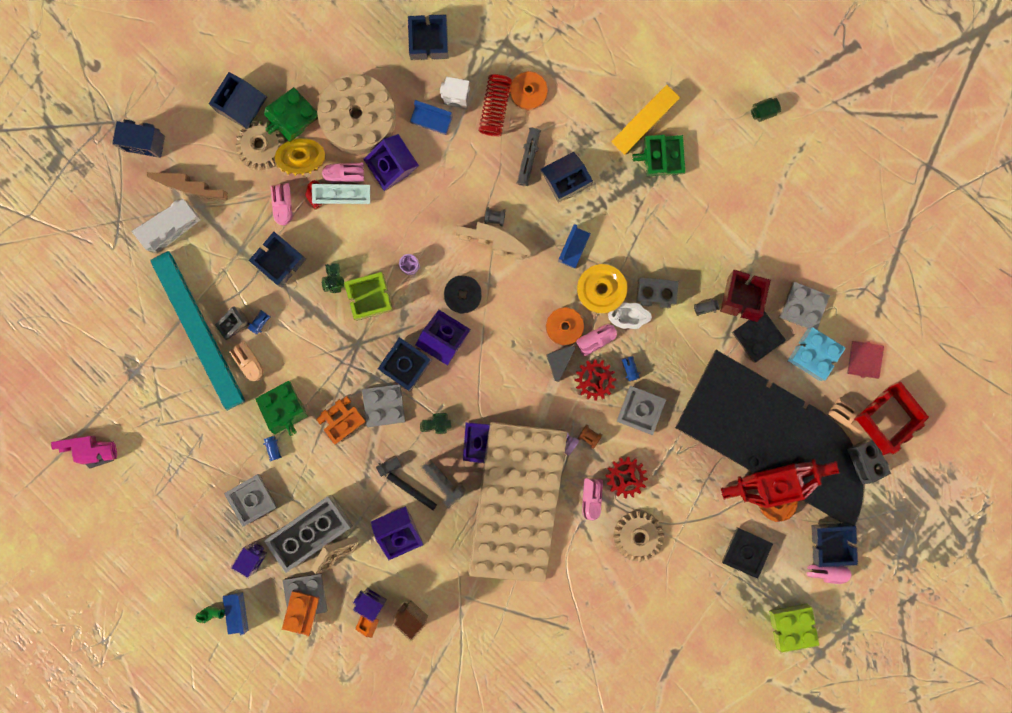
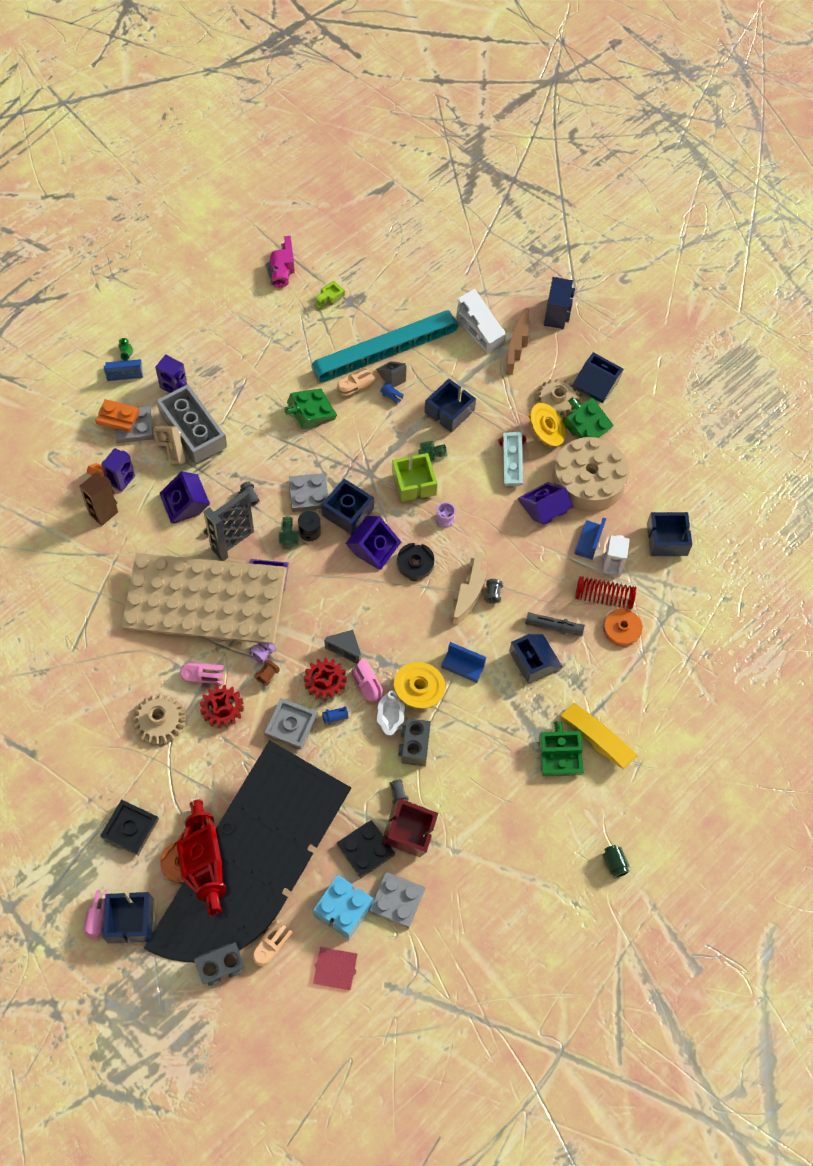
camera: 90 degrees right, 25 degrees down
light grey plate [224,474,277,527] -> none
blue pin [263,436,282,461] -> none
bright pink arm [271,183,292,225] -> none
orange plate [316,396,366,445] -> none
bright pink arm [322,162,364,183] -> none
orange plate [546,307,584,345] -> none
lime piece [769,603,820,653] -> none
red window [854,381,930,455] -> none
none -> black piece [298,511,321,541]
none -> lime plate [315,281,345,309]

